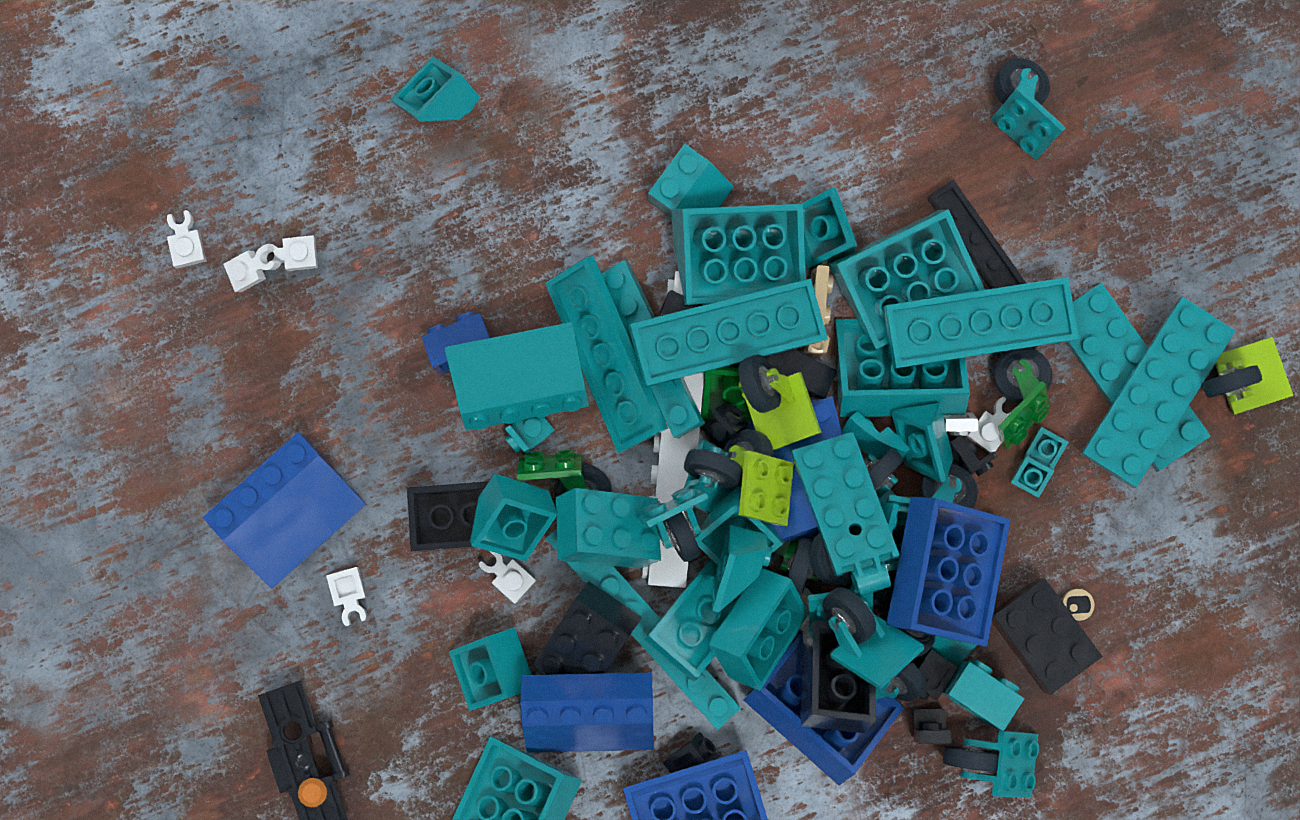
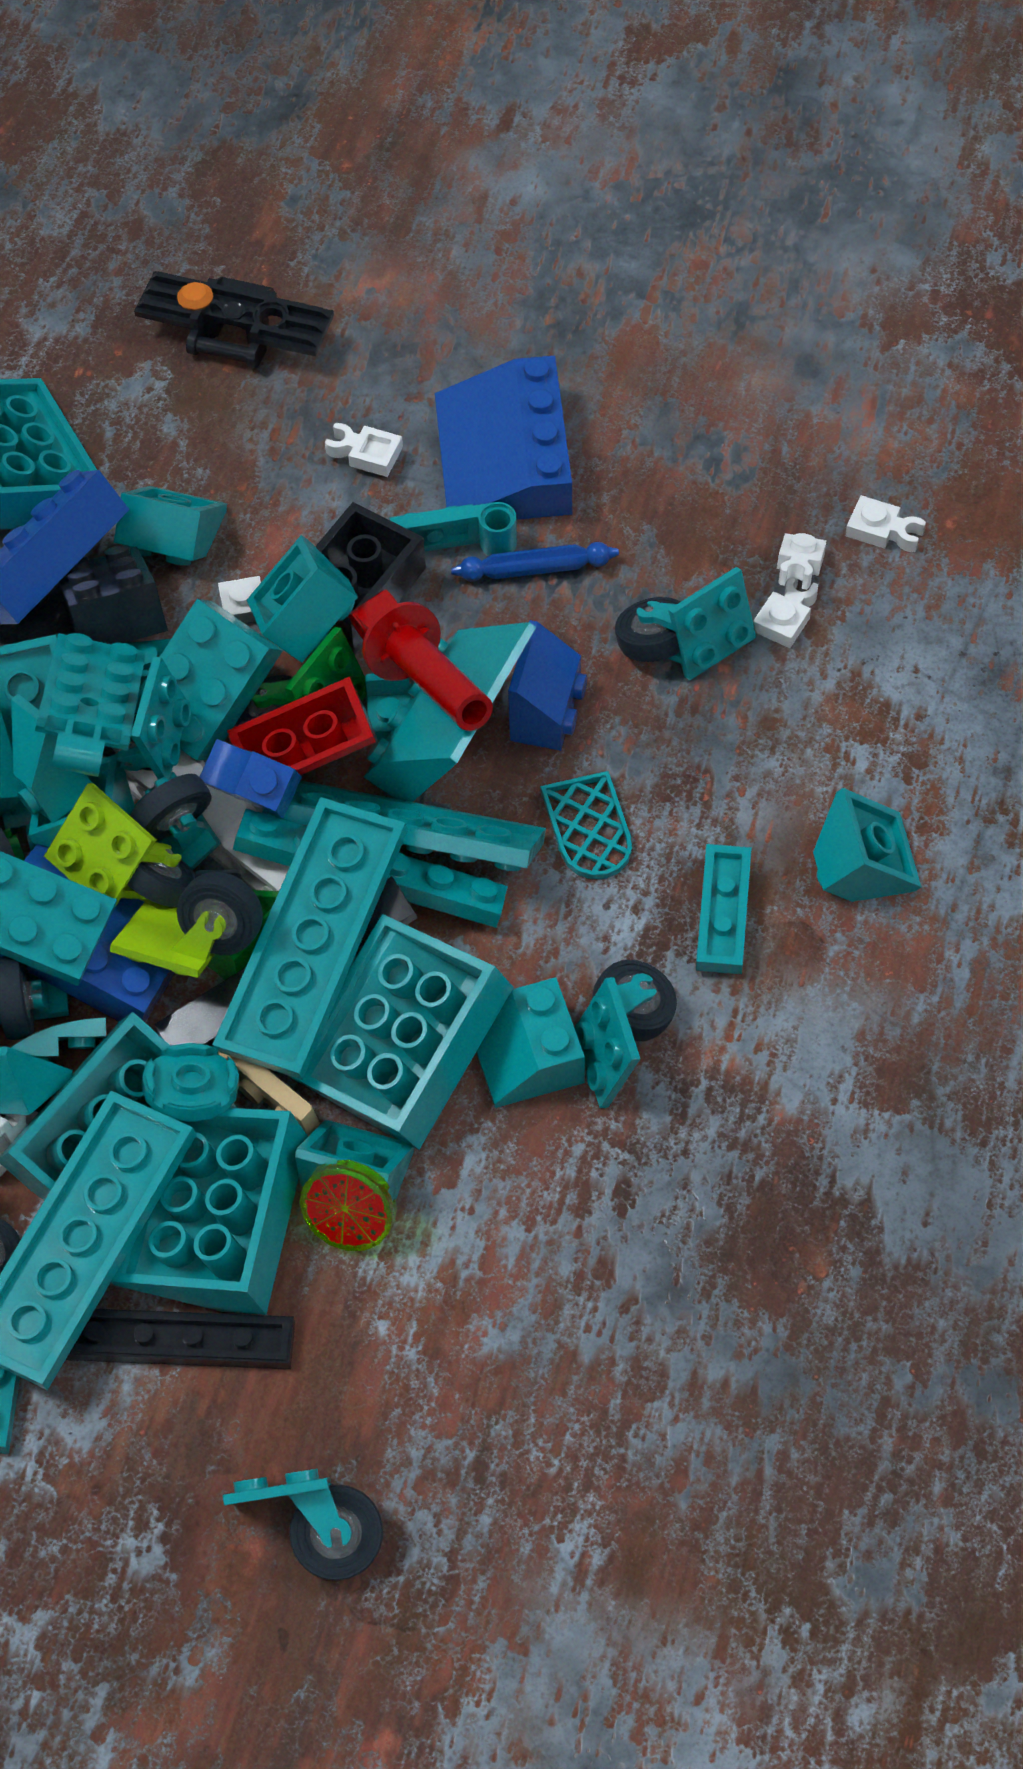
camera: 130 degrees right, 25 degrees down
none -> teal hinge [35,633,146,777]
none -> teal tile [142,1043,239,1122]
none -> blue arch [200,739,302,818]
none -> red slope [227,677,378,775]
none -> tile [299,1160,398,1251]
none -> red piece [348,589,493,731]
none -> teal plate [390,502,517,556]
none -> blue wheel [451,542,619,582]
none -> teal window [540,771,632,879]
none -> teal plate [575,960,677,1108]
none -> teal plate [615,567,756,681]
none -> teal plate [696,844,752,974]

